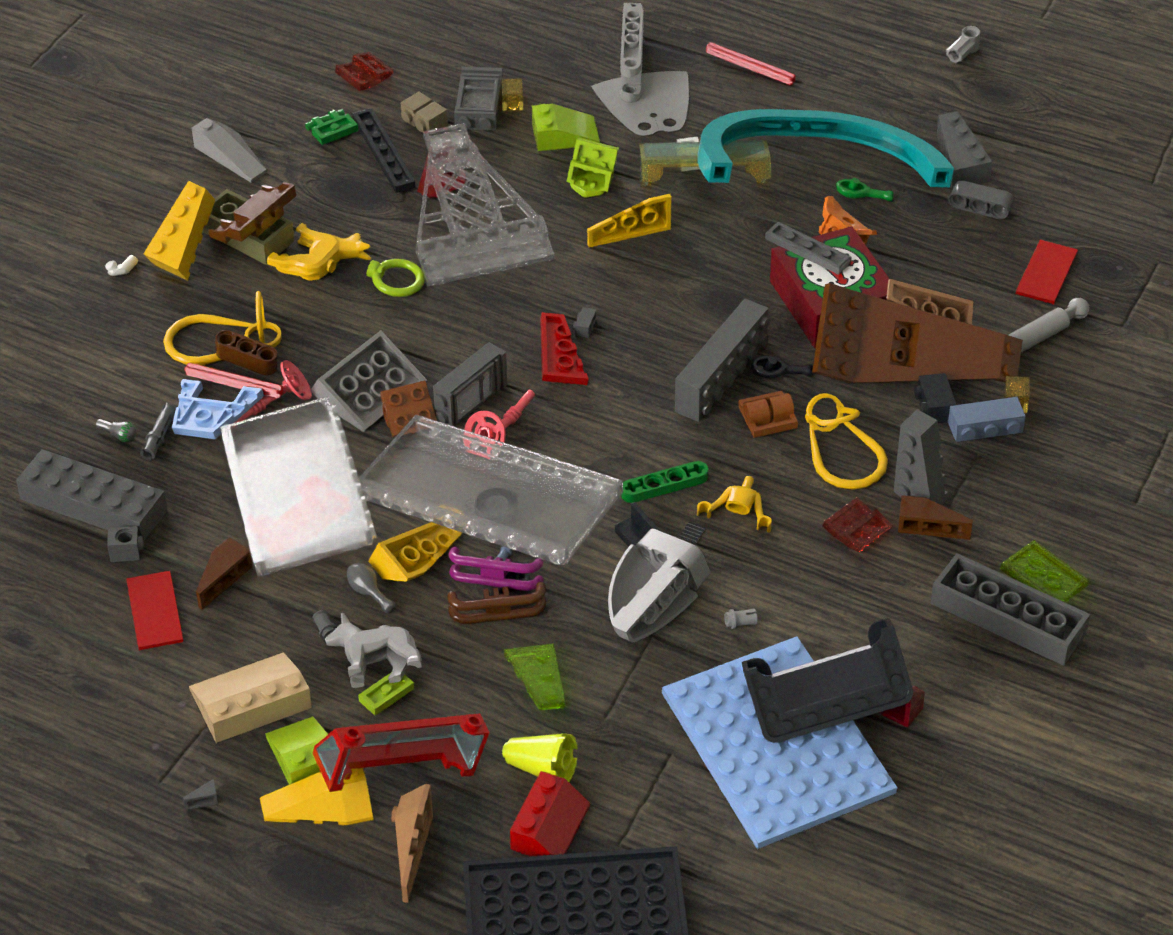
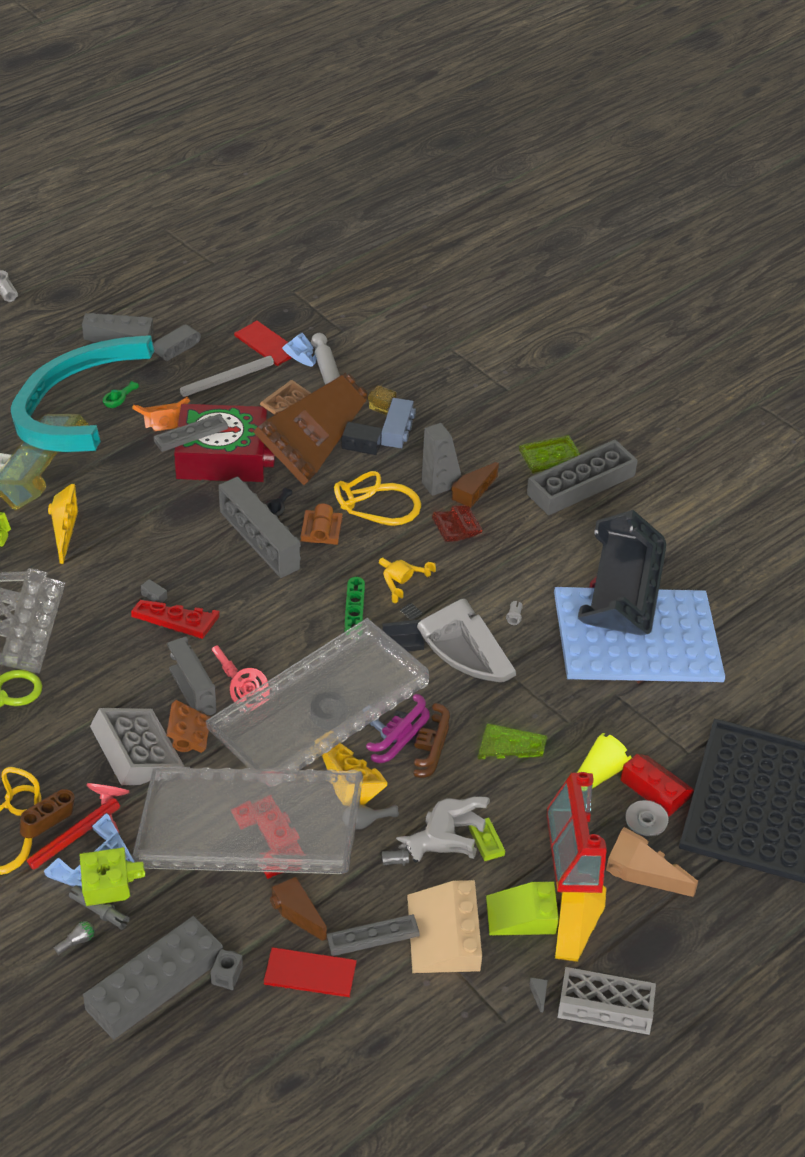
camera: 70 degrees left, 0 degrees up
none -> lime hinge [80,847,145,906]
none -> light grey axle [180,356,274,397]
none -> light blue brick [282,333,316,367]
none -> dark grey tile [327,914,420,956]
none -> light grey fence [558,967,656,1035]
none -> light grey dish [626,800,668,836]

